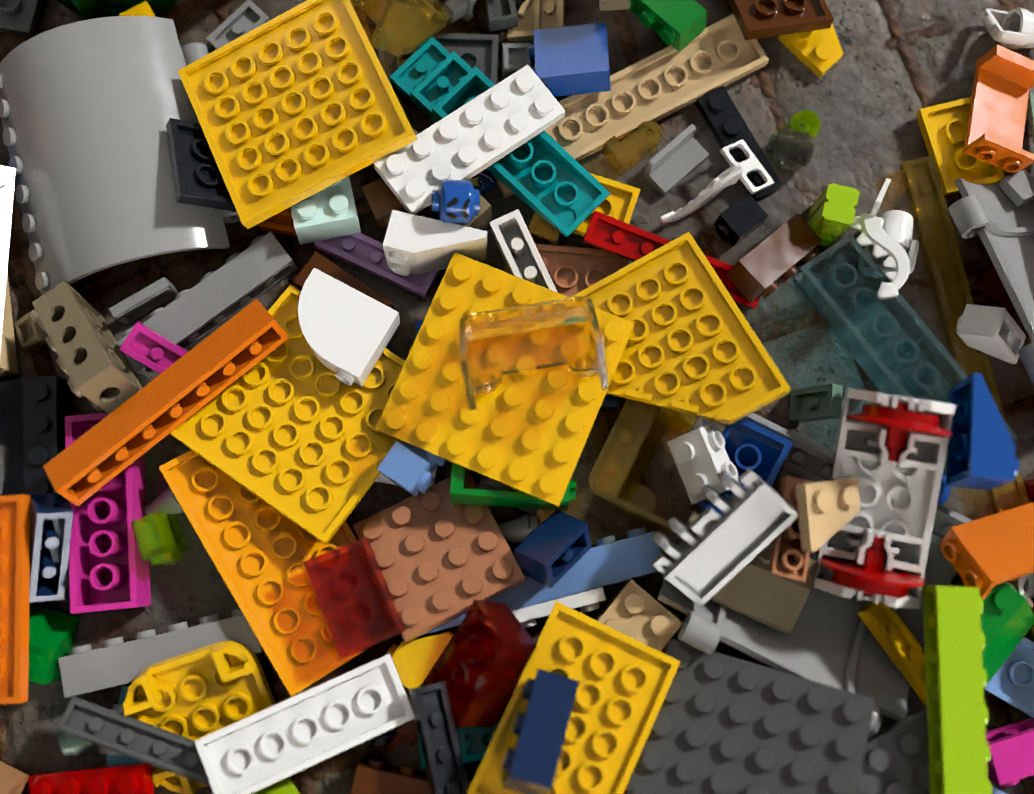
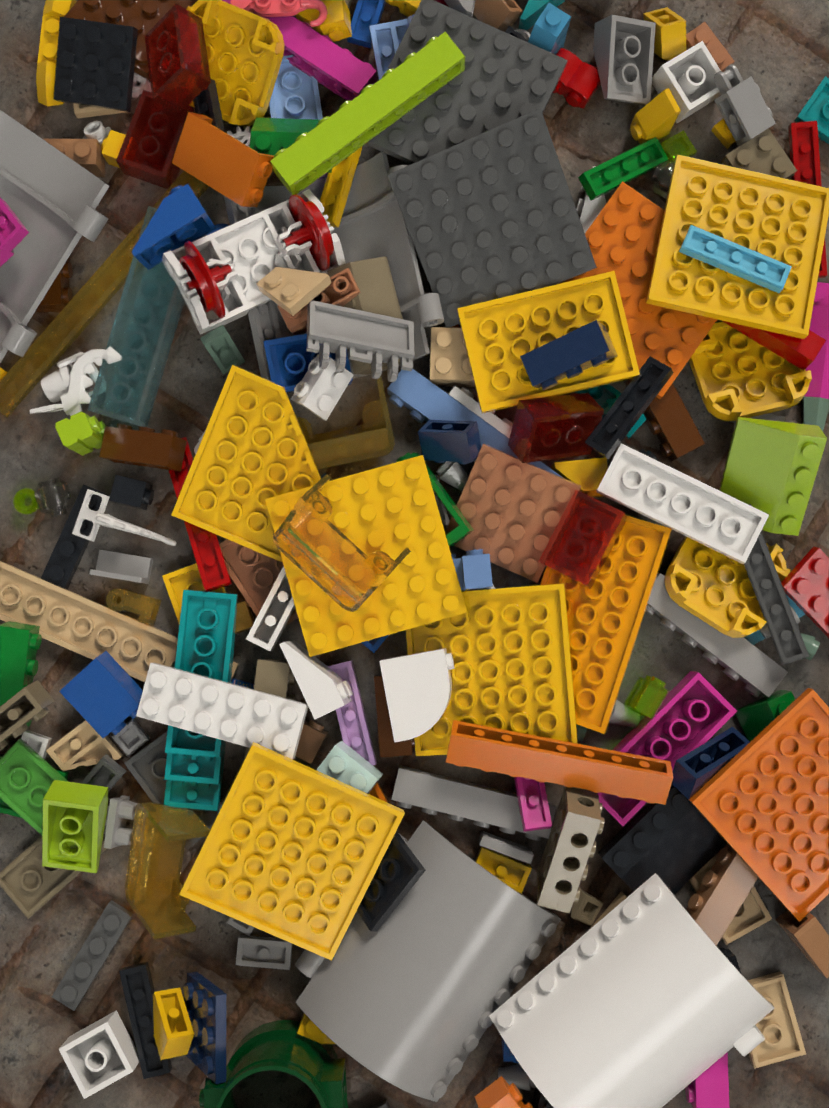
camera: 130 degrees left, 5 degrees up
blue head [431,180,480,224] -> none
white slope [956,304,1026,364] -> none
none -> yellow plate [475,846,532,894]

